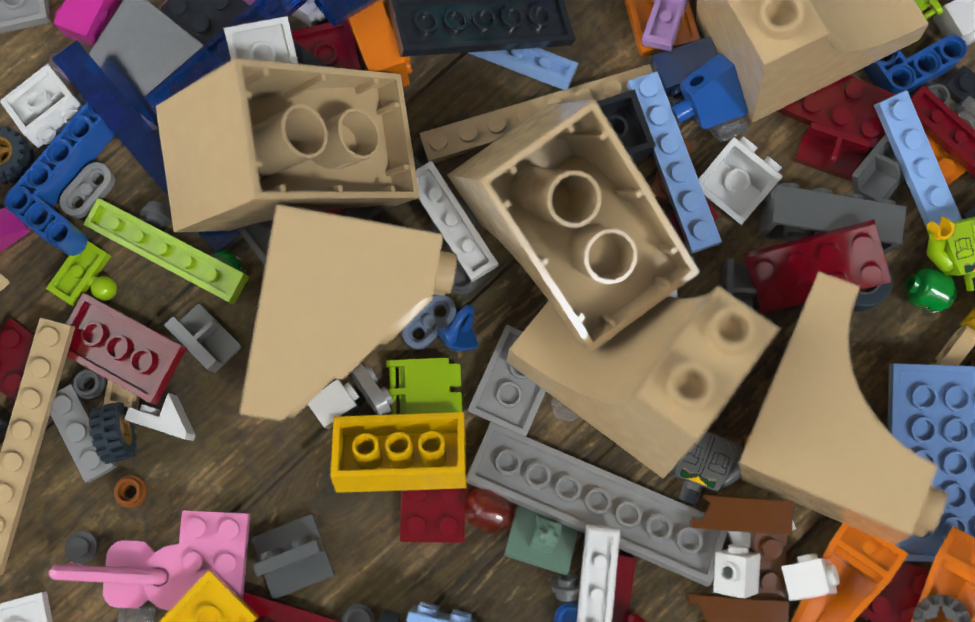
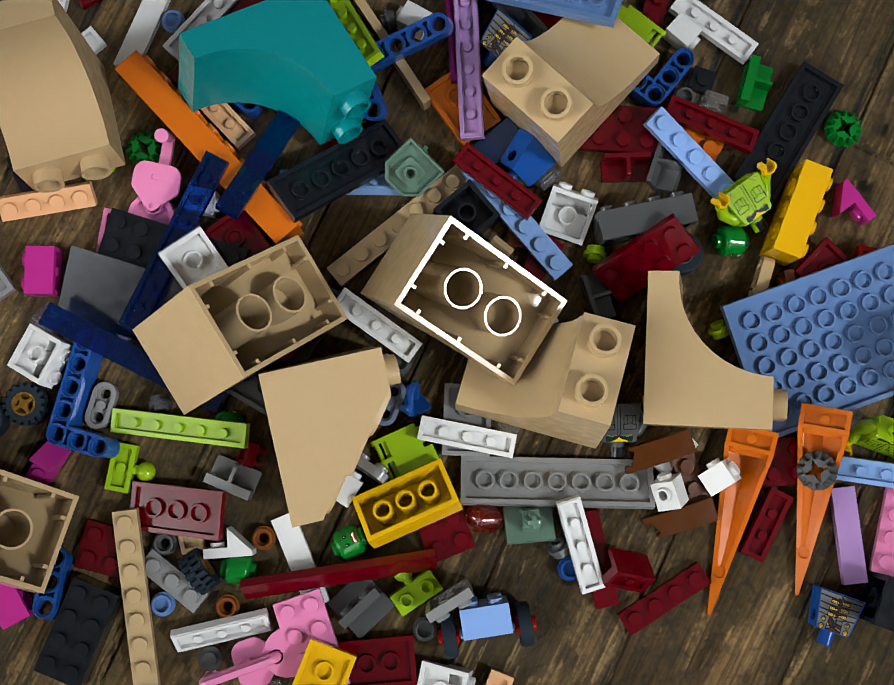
camera: 30 degrees left, 5 degrees up
none -> medium blue plate [151,591,176,616]
none -> white tile [170,608,273,653]
none -> green head [220,556,258,585]
none -> dark red tile [236,441,267,468]
none -> dark red tile [240,549,438,599]
none -> dark orange plate [252,525,276,550]
none -> white tile [271,513,330,603]
none -> green head [330,524,368,560]
none -> sand green piece [385,137,445,197]
none -> lime plate [389,570,443,616]
none -> white plate [417,415,517,458]
none -> light grey plate [425,577,474,624]
none -> dark red tile [452,142,543,220]
none -> lime plate [583,244,607,263]
none -> lime plate [708,319,729,340]

